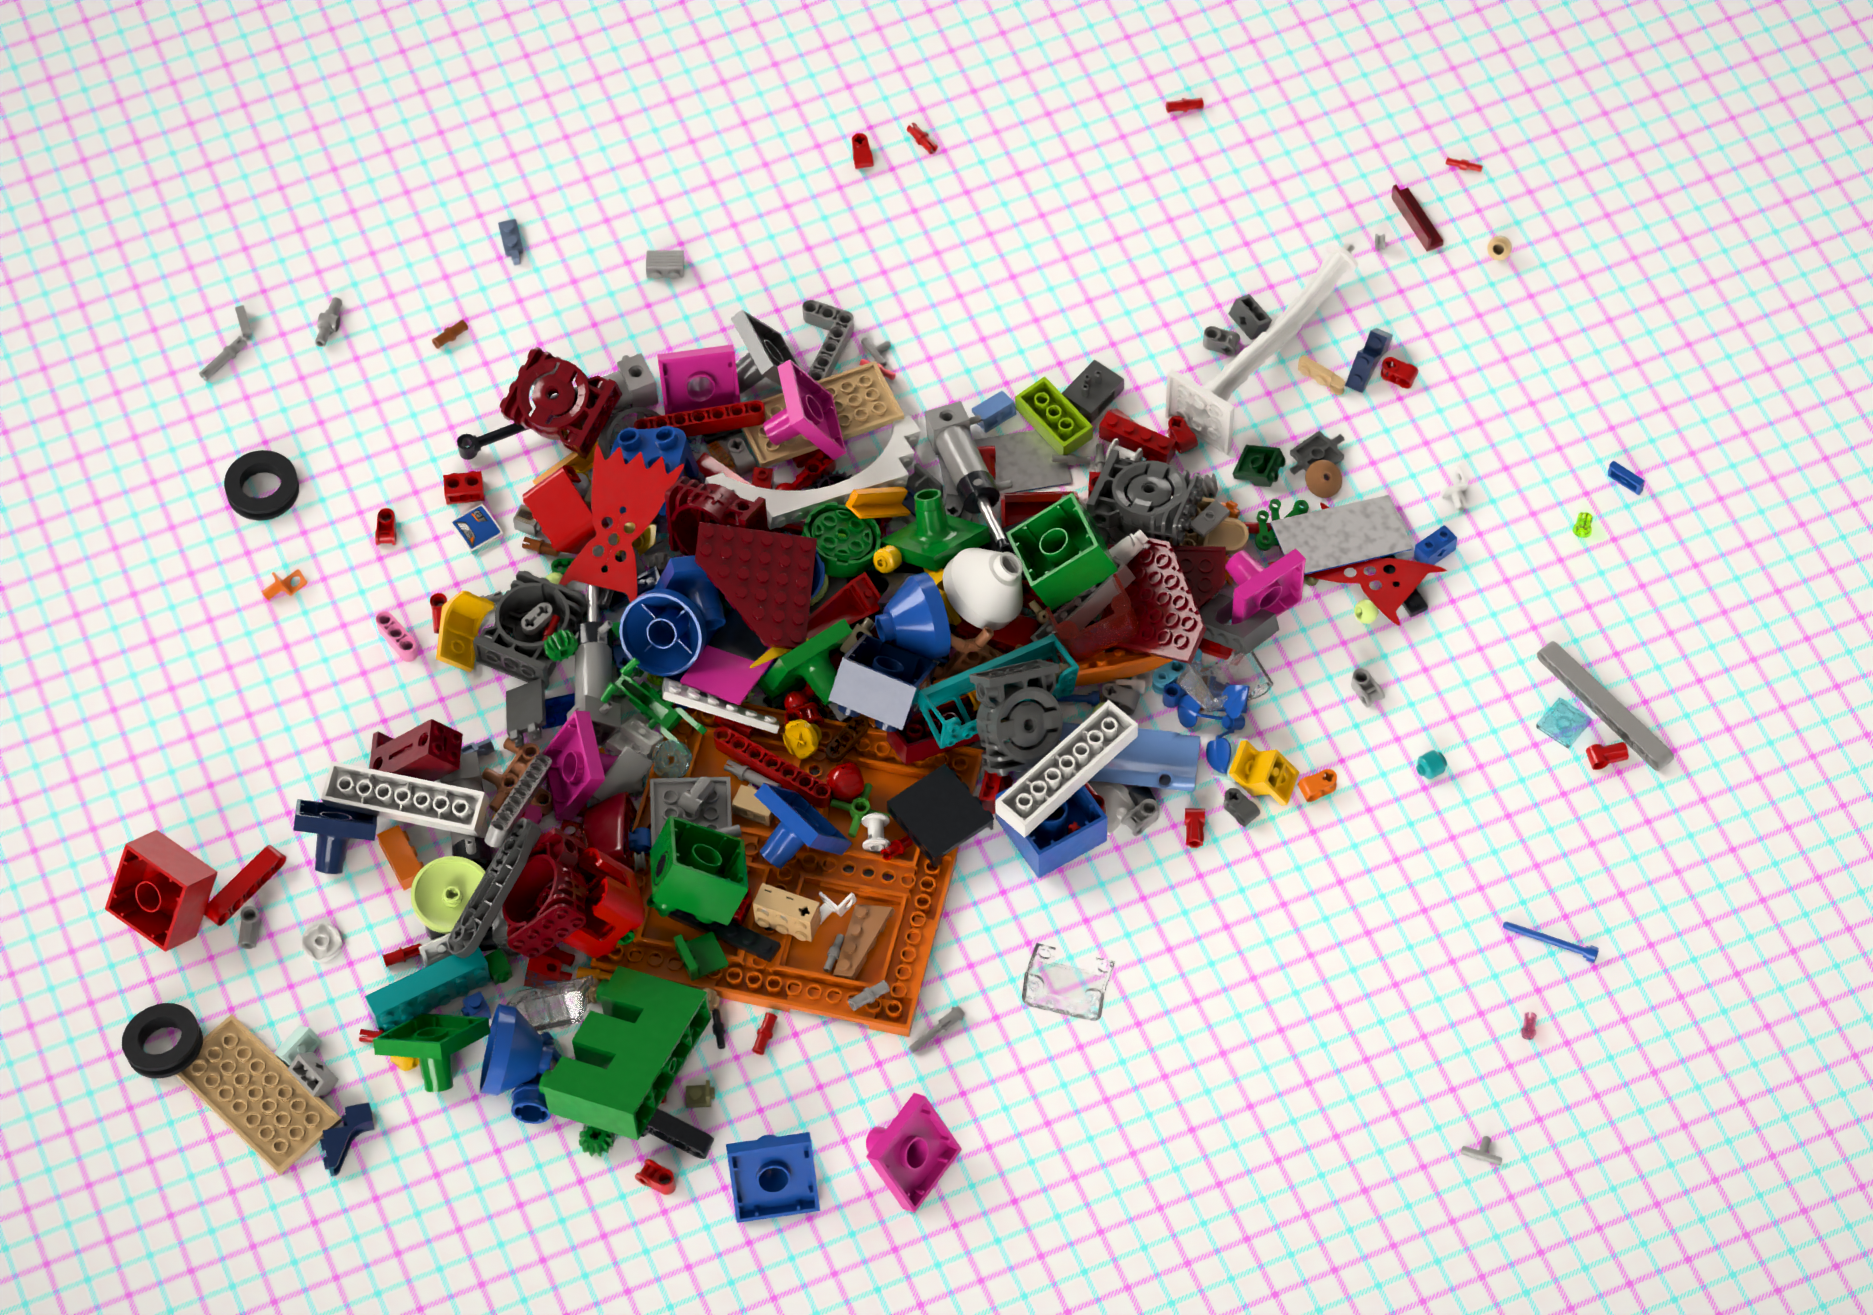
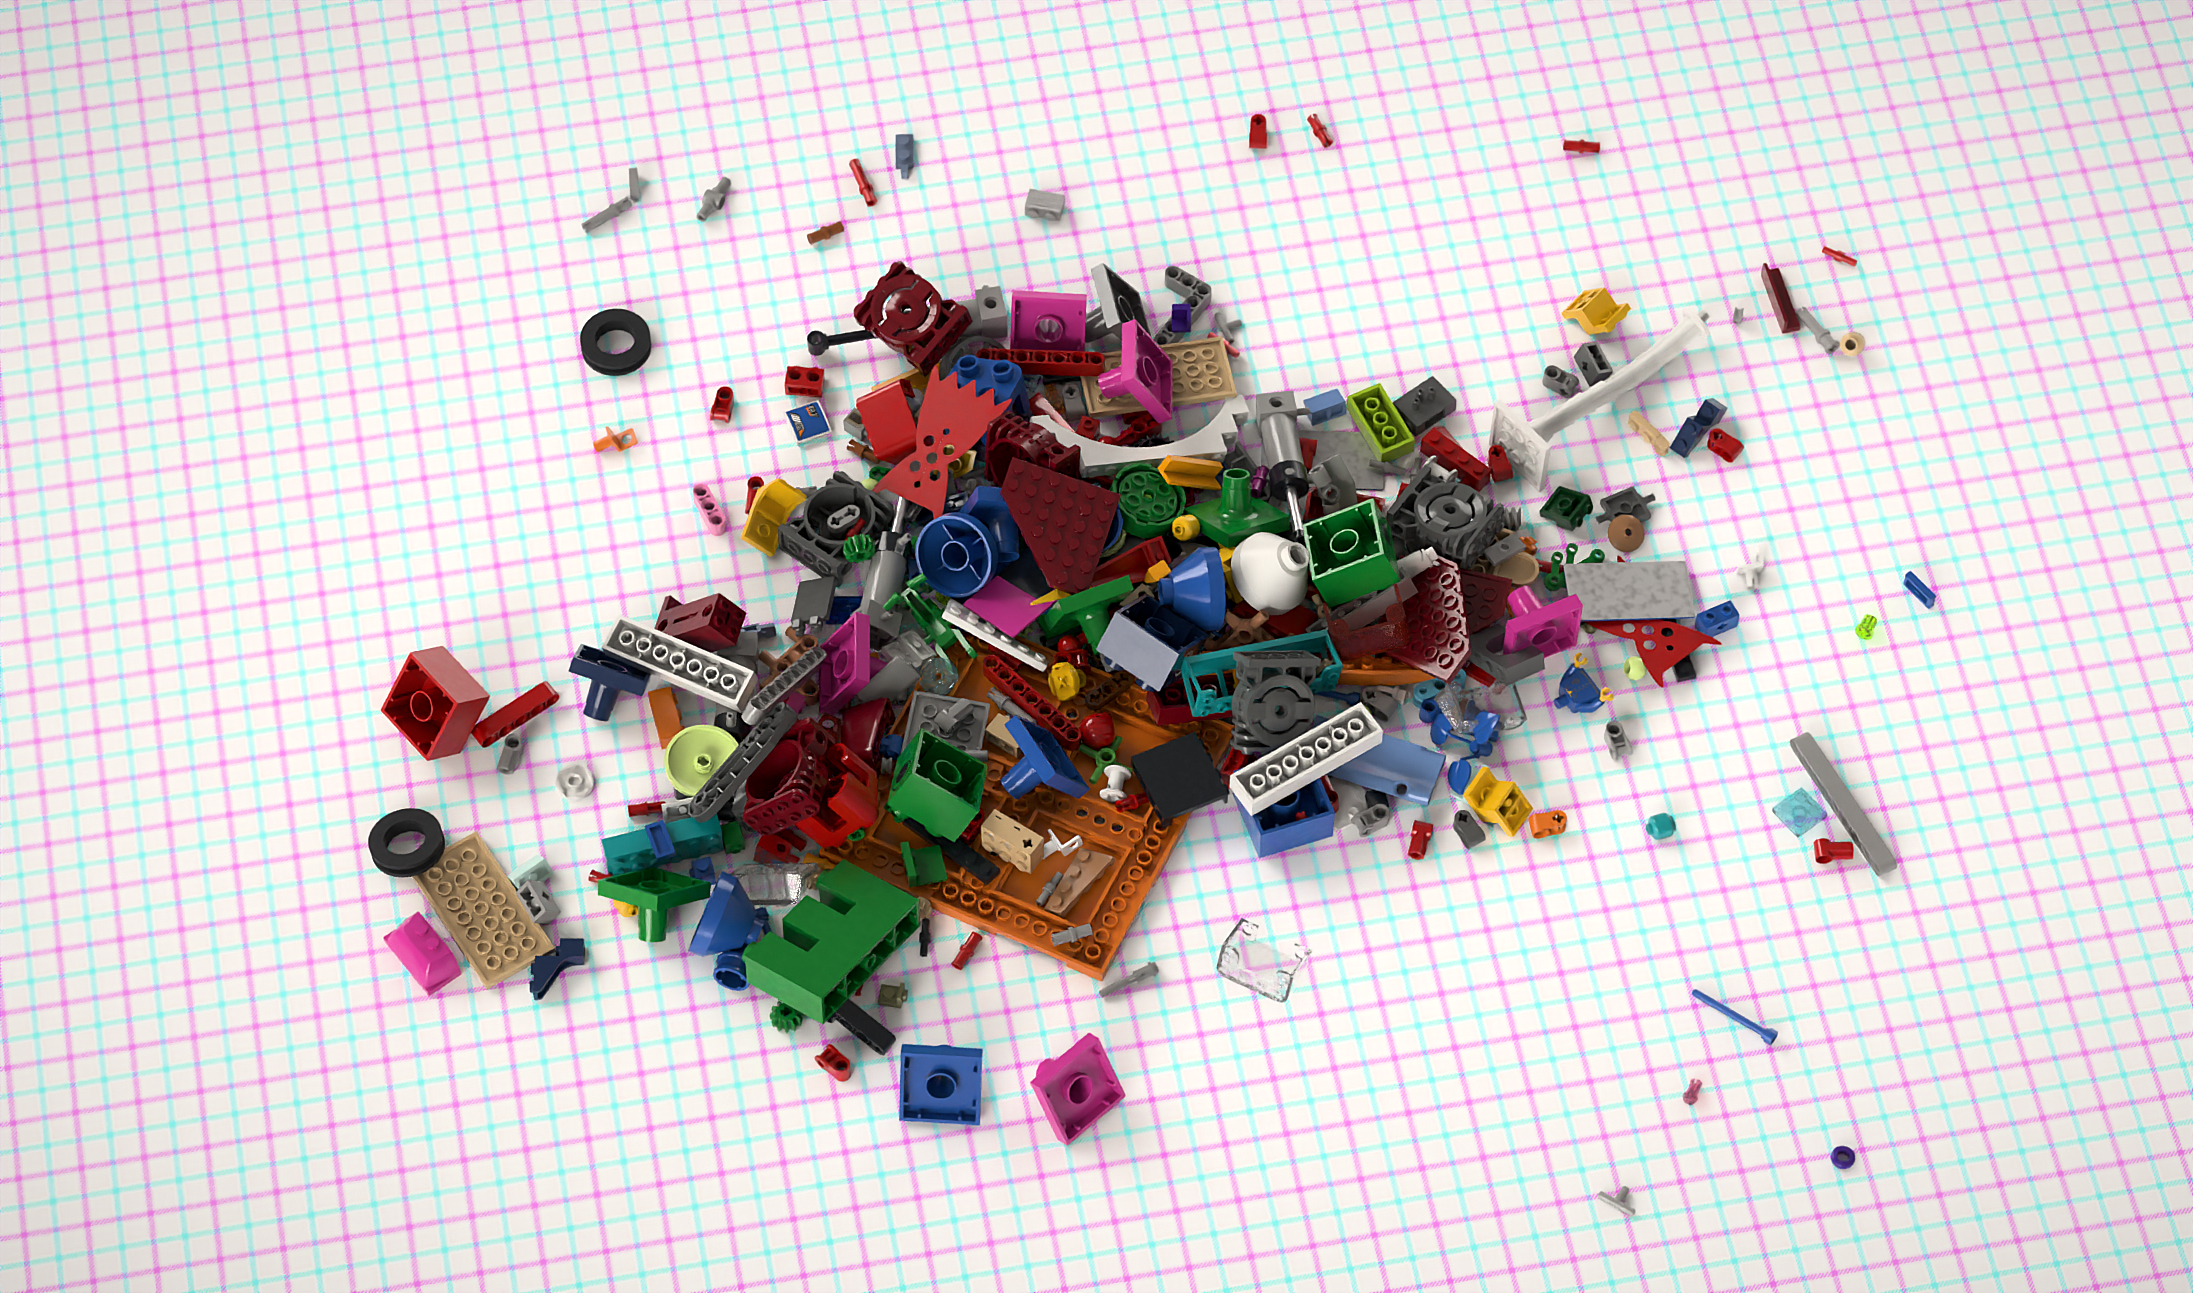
camera: 10 degrees right, 0 degrees up
none -> dark pink windscreen [383,912,462,996]
none -> blue tile [644,820,676,862]
none -> red pin [848,158,878,207]
none -> light orange slope [1144,560,1171,583]
none -> dark purple panel [1171,304,1191,333]
none -> magenta pin [1251,465,1269,498]
none -> light grey panel [1309,454,1358,516]
none -> blue torso [1554,652,1614,713]
none -> yellow bracket [1561,287,1631,335]
none -> light grey pin [1796,306,1840,354]
none -> dark purple piece [1830,1145,1856,1169]

